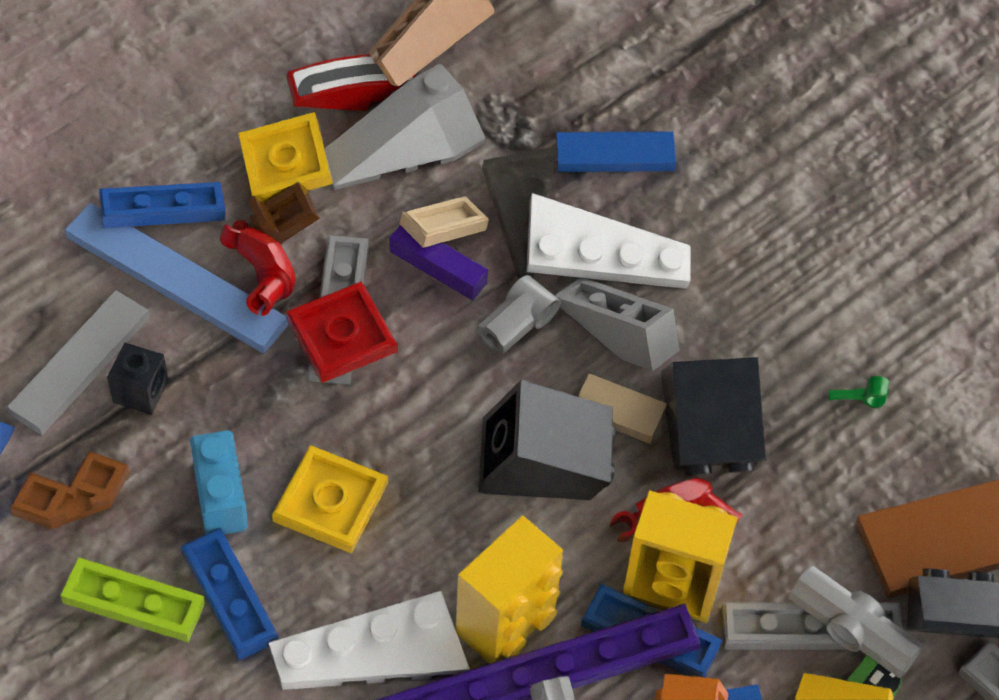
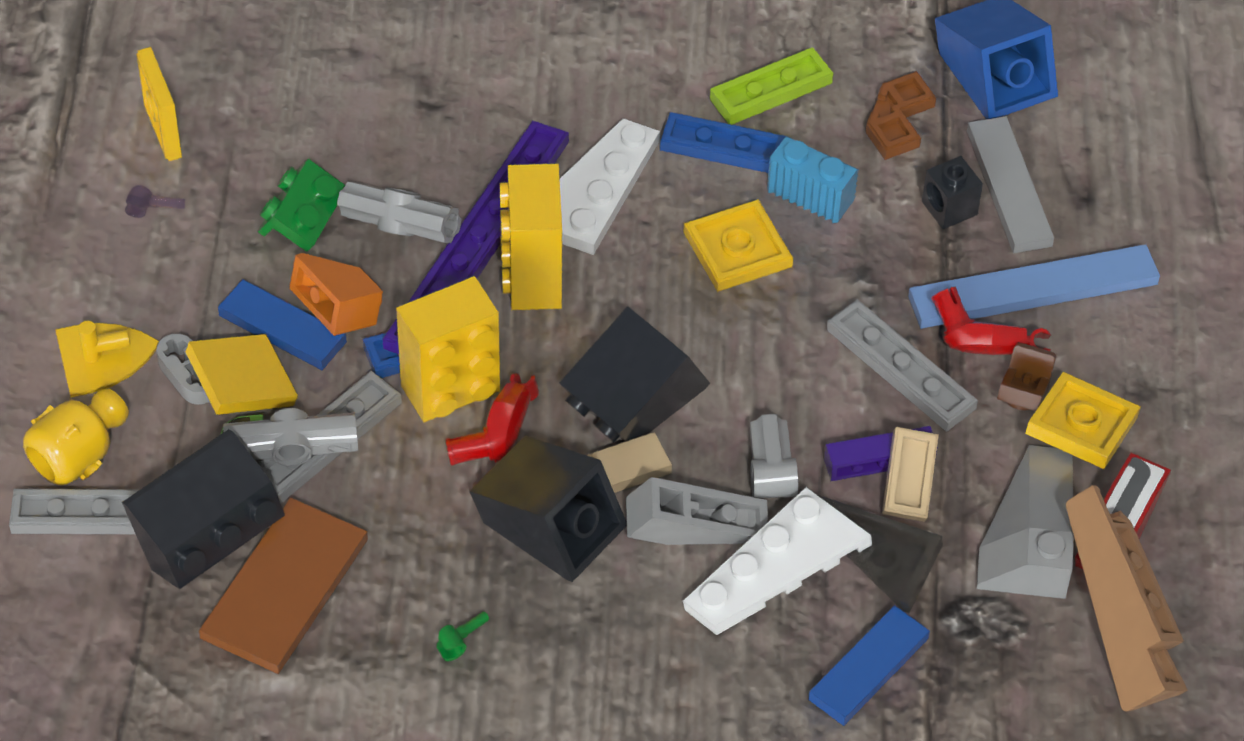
camera: 135 degrees right, 5 degrees down
blue tile [99,182,226,228] -> none
red tile [286,281,398,384] -> none

